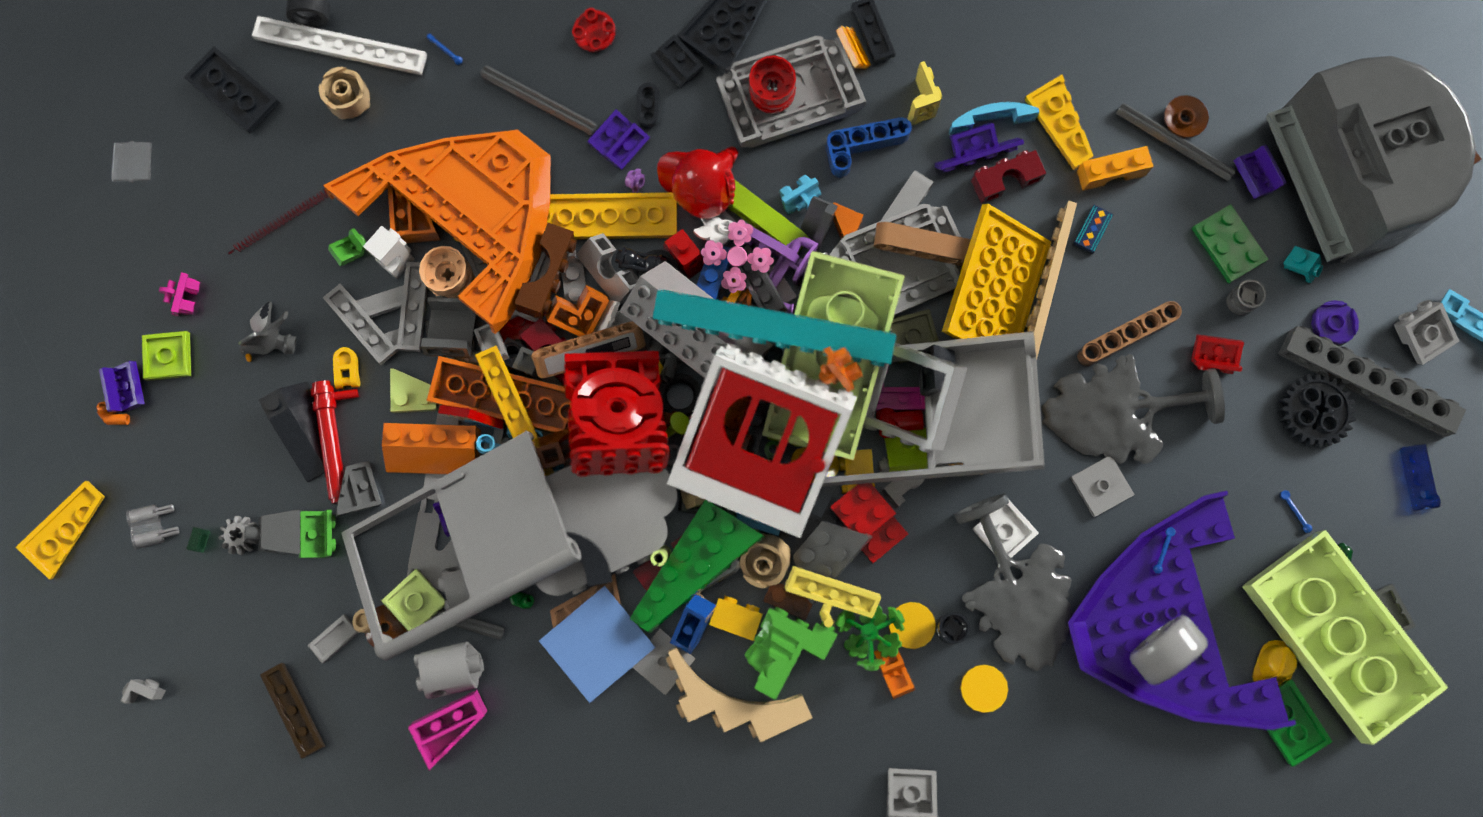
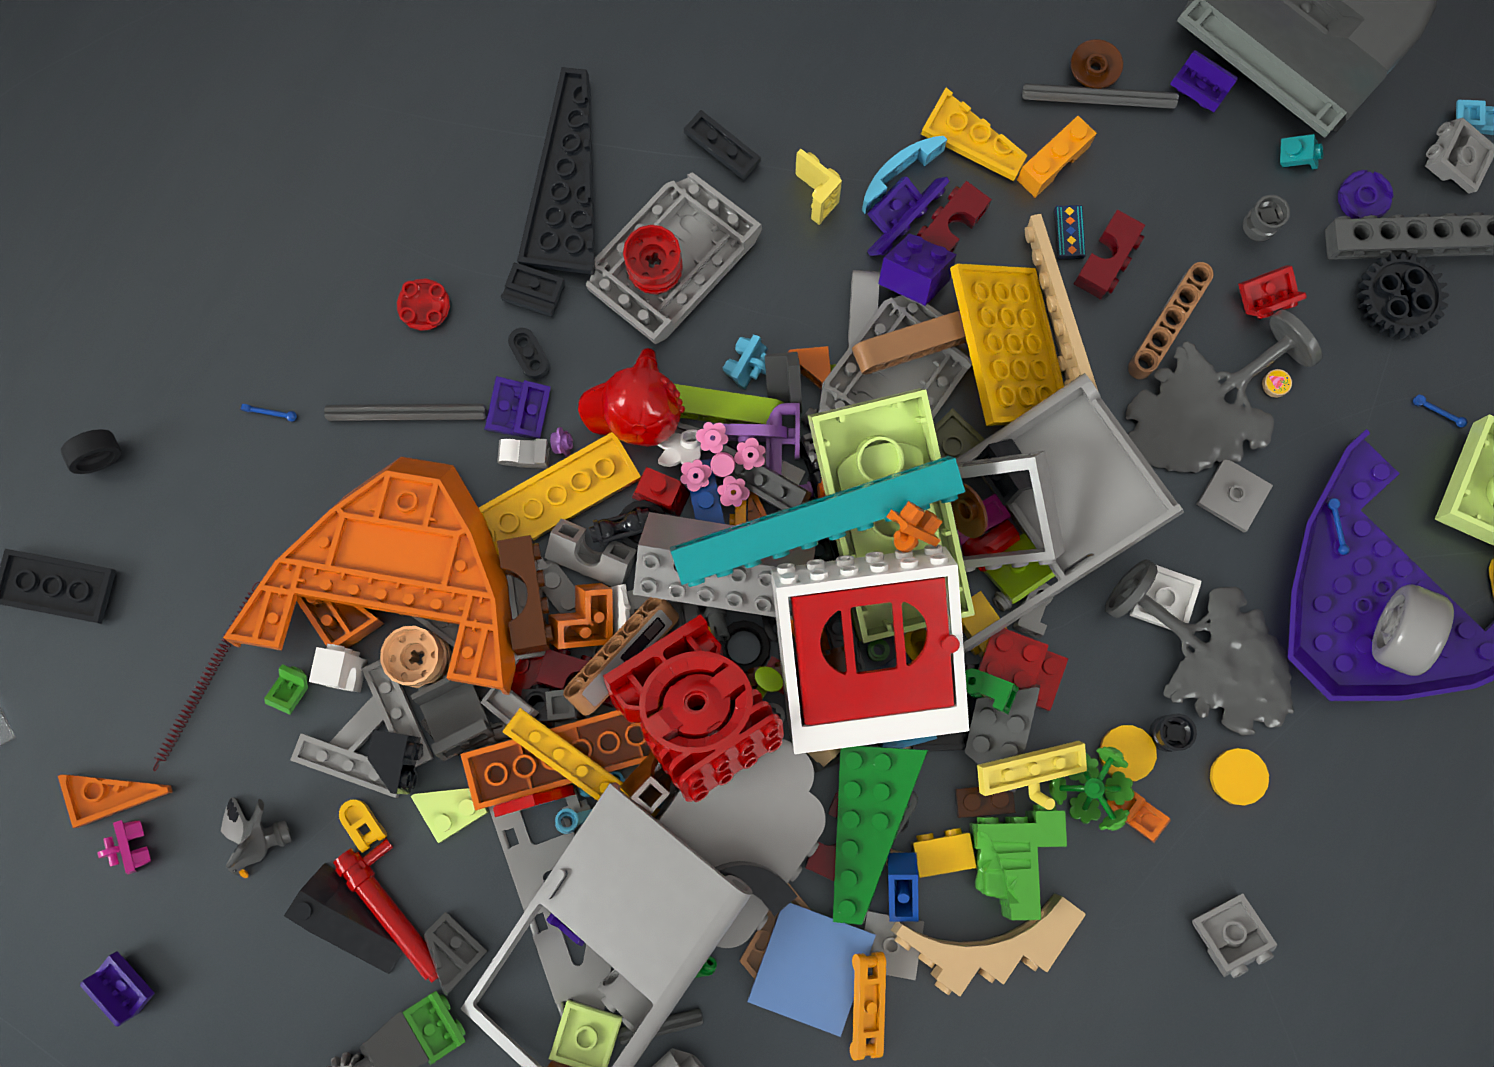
camera: 30 degrees left, 0 degrees up
orange arm [96,401,130,425] -> none
lime plate [142,331,191,381] -> none
white plate [252,16,427,75] -> none
tan brick [319,67,370,119] -> none
orange slope [382,423,481,475] -> none
yellowish green pin [651,545,672,566] -> none
tan brick [740,534,791,588] -> none
blue beam [826,117,912,178] -> none
light orange tile [836,26,871,69] -> none
green plate [1191,204,1269,284] -> none
none -> orange wing [58,774,173,828]
none -> black slope [368,730,423,794]
none -> light grey leg [497,439,550,469]
none -> light orange plate [850,952,886,1061]
none -> dark purple brick [878,233,957,306]
none -> reddish brown dish [951,483,988,538]
none -> green leg [965,668,1019,715]
none -> dark red arch [1073,209,1145,299]
none -> tile [1262,369,1292,398]

